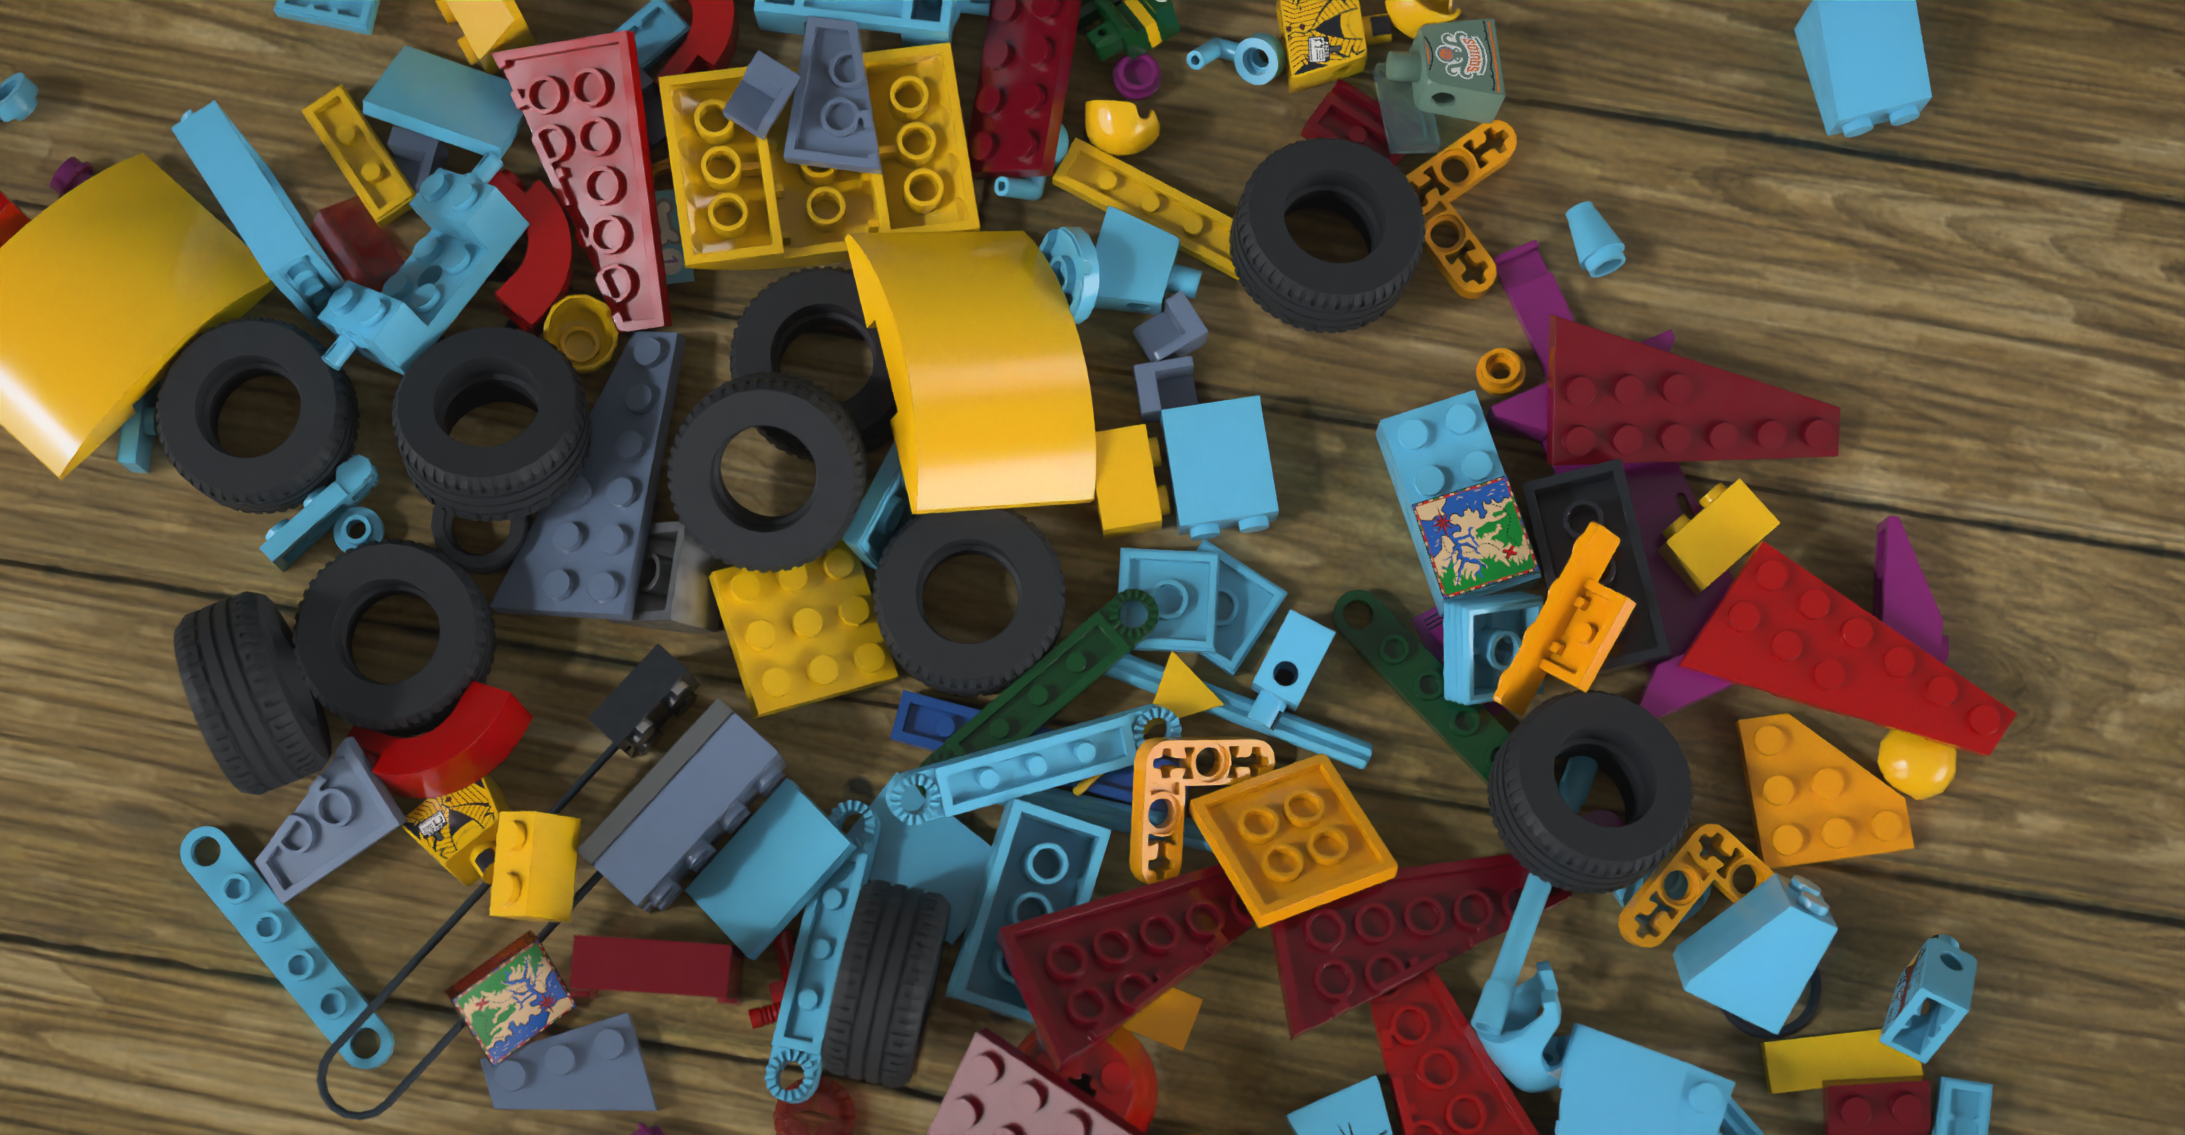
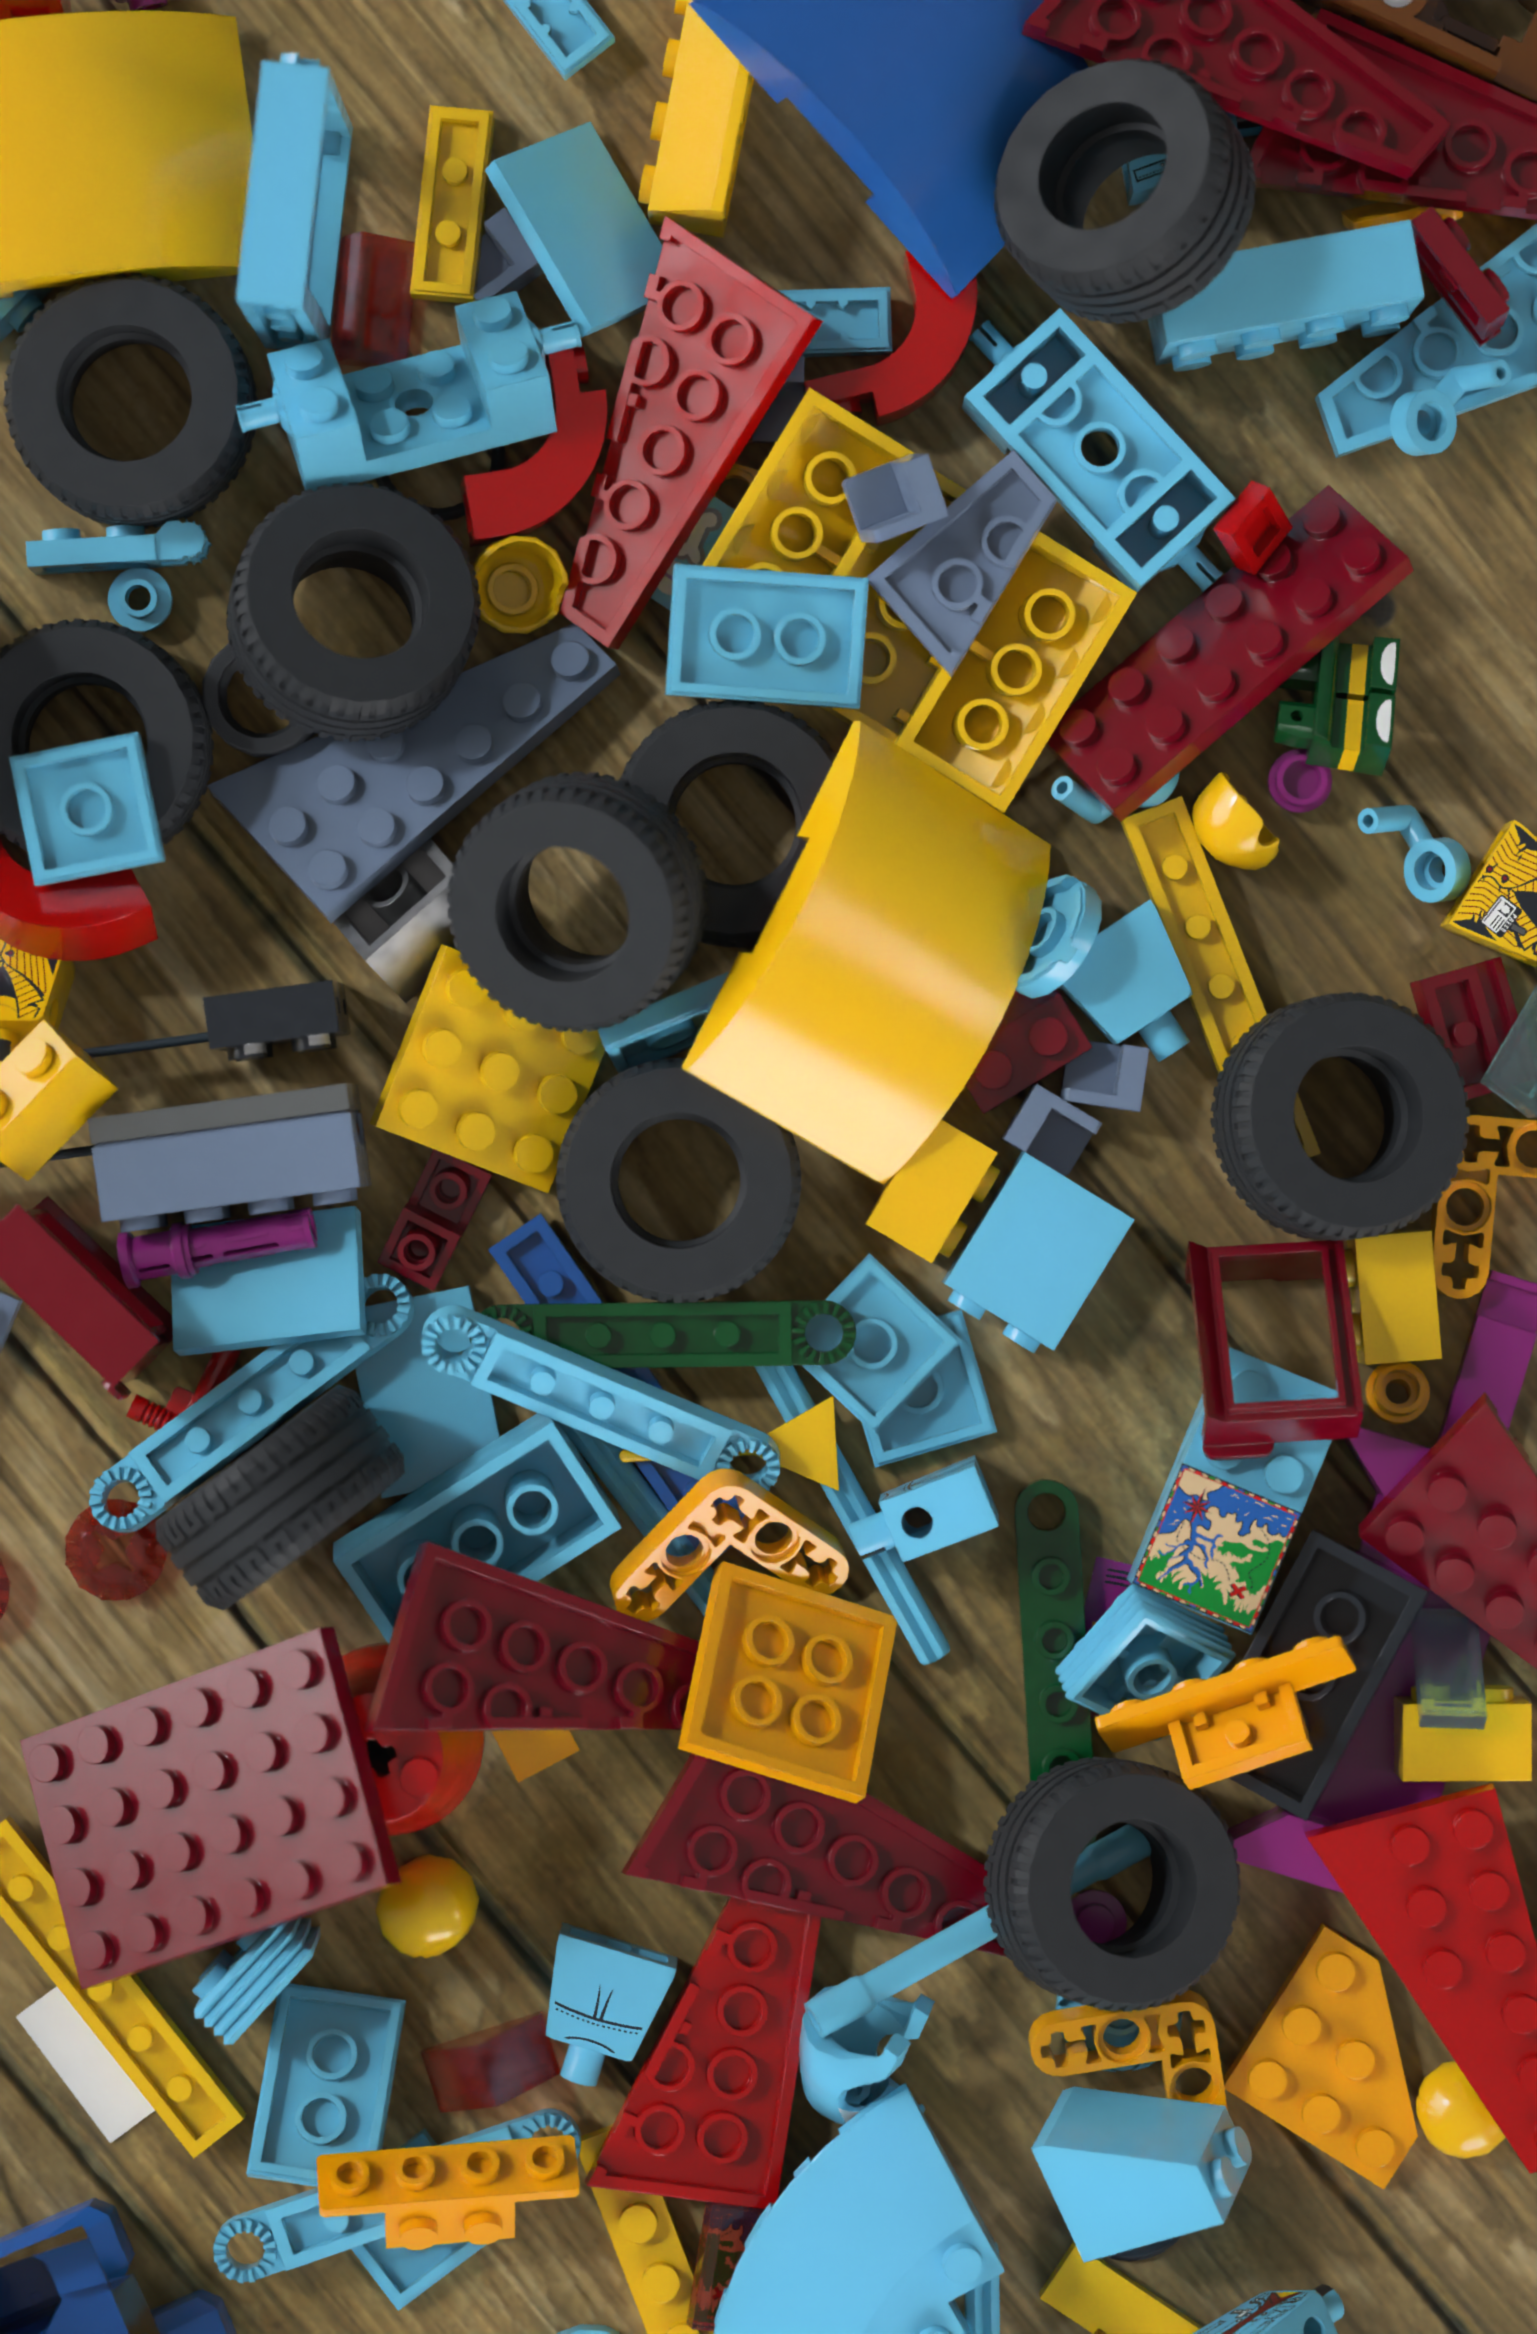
camera: 45 degrees right, 10 degrees up
none -> medium azure tile [9,732,166,887]
none -> magenta pin [117,1207,318,1289]
none -> dark red slope [377,1149,494,1291]
none -> medium azure tile [665,564,869,709]
none -> dark red plate [965,989,1093,1114]
none -> dark red piece [1185,1240,1364,1460]
none -> yellow brick [1344,1229,1442,1365]
none -> clear light blue tile [1411,1608,1487,1729]

